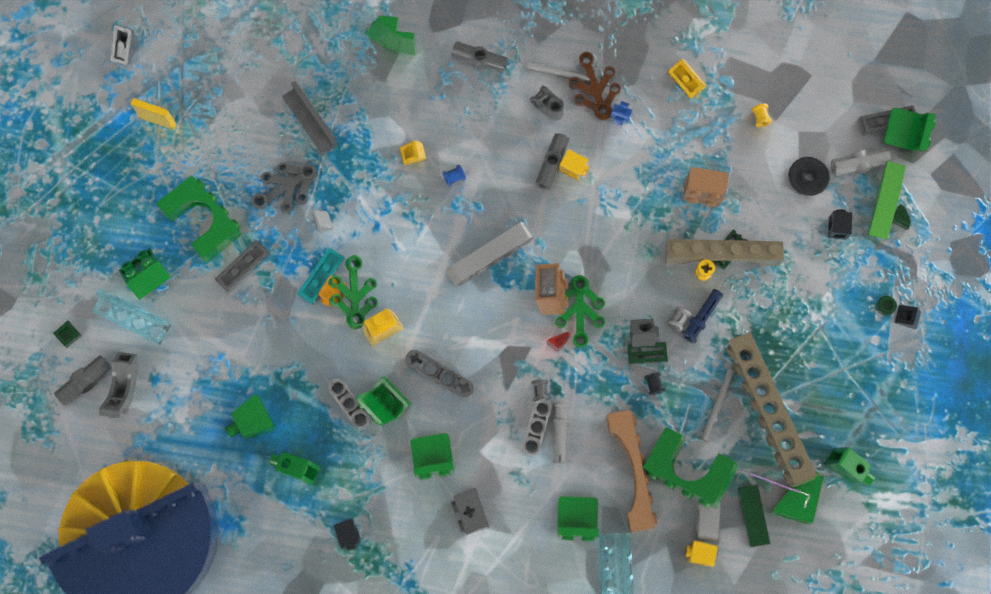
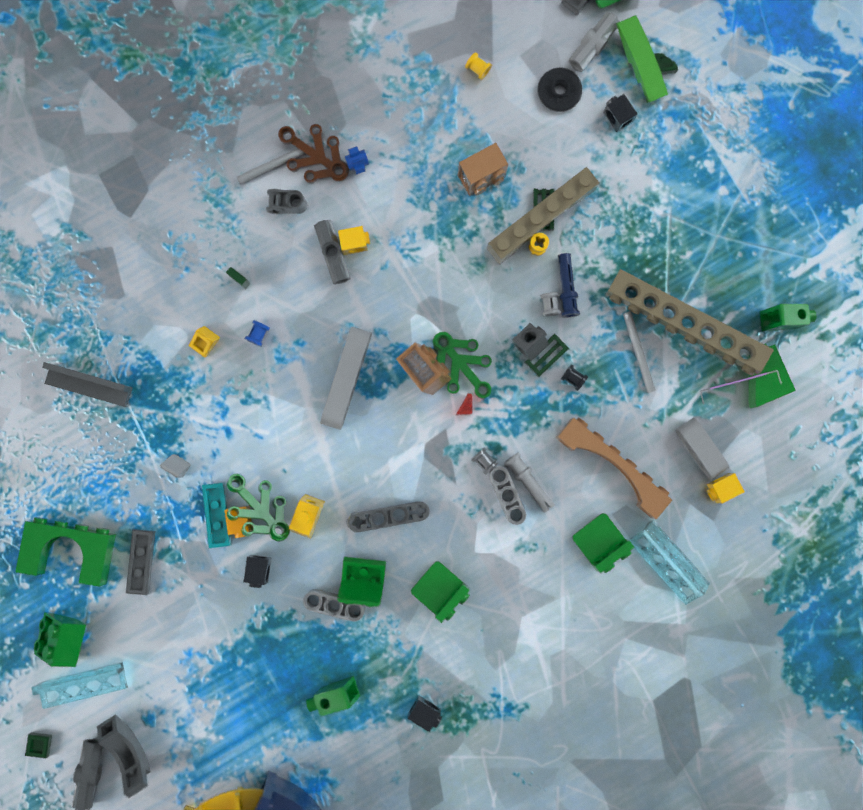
camera: 40 degrees left, 10 degrees up
green torso [225,394,277,440] -> none
dark grey plant [252,162,318,214] -> none
green slope [366,15,417,55] -> none
dark grey piece [451,41,508,74] -> none
dark grey brick [451,488,489,535] -> none
green arch [643,427,739,509] -> none
yellow slope [668,59,707,99] -> none
dark green tile [737,484,770,548] -> none
dark green tile [876,296,897,316] -> none
black slope [894,305,921,329] -> none
none -> dark green tile [226,267,250,290]
none -> black brick [243,555,272,588]

